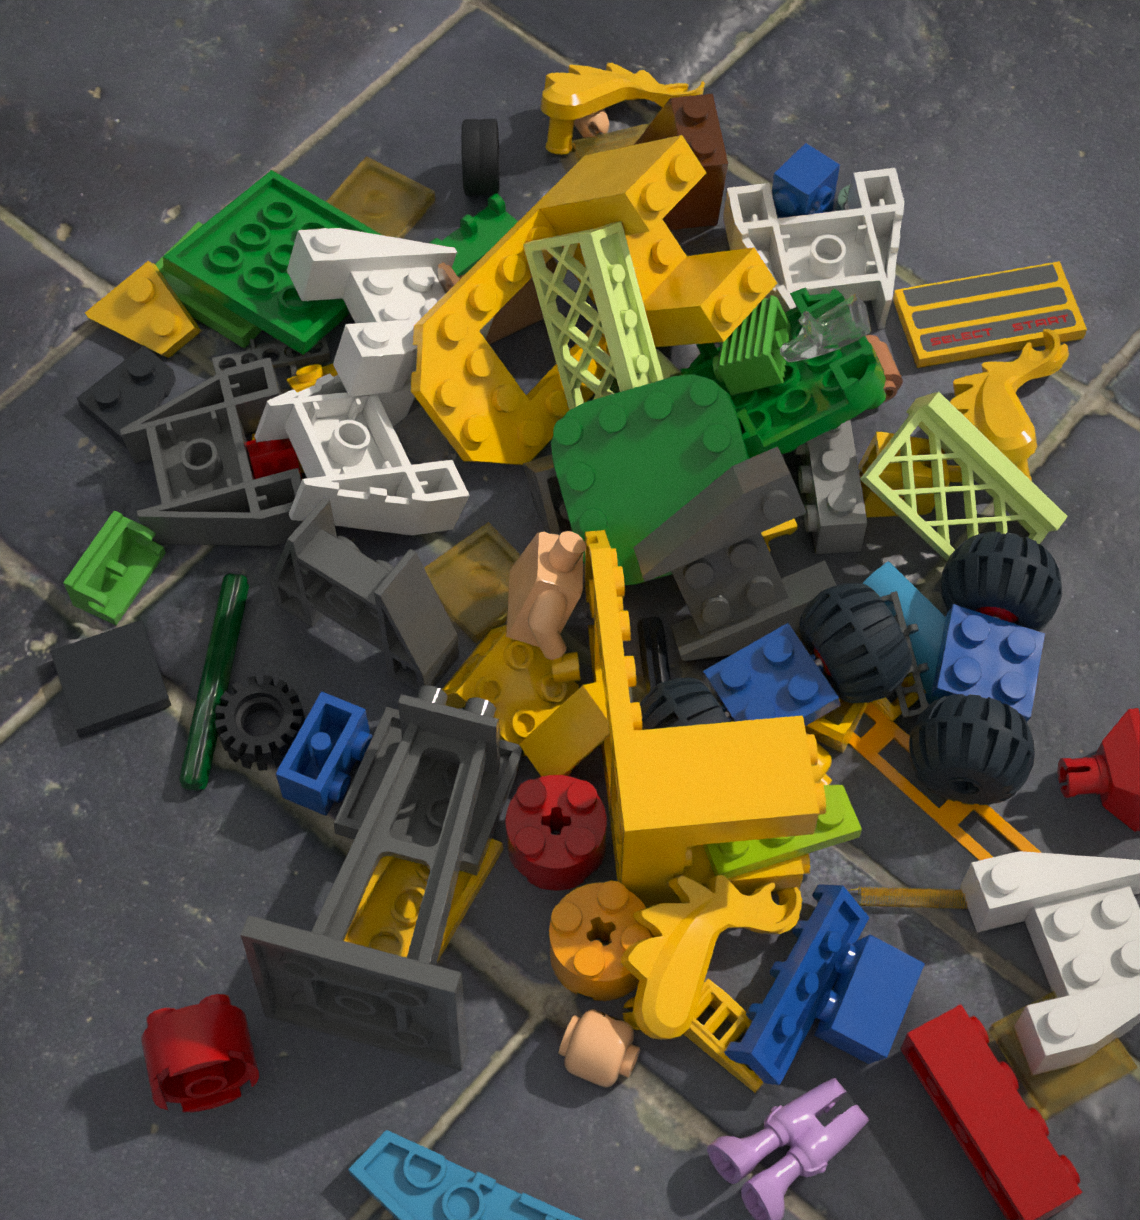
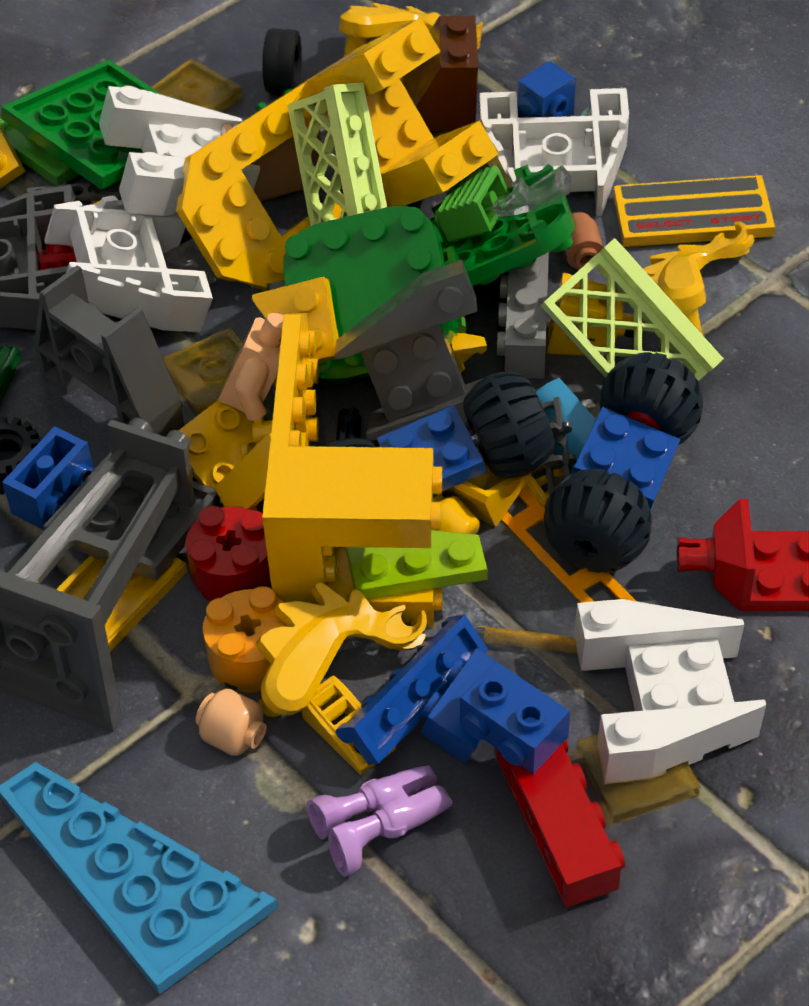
camera: 10 degrees right, 10 degrees down
none -> yellow wing [252,277,339,363]
none -> blue brick [460,661,570,774]

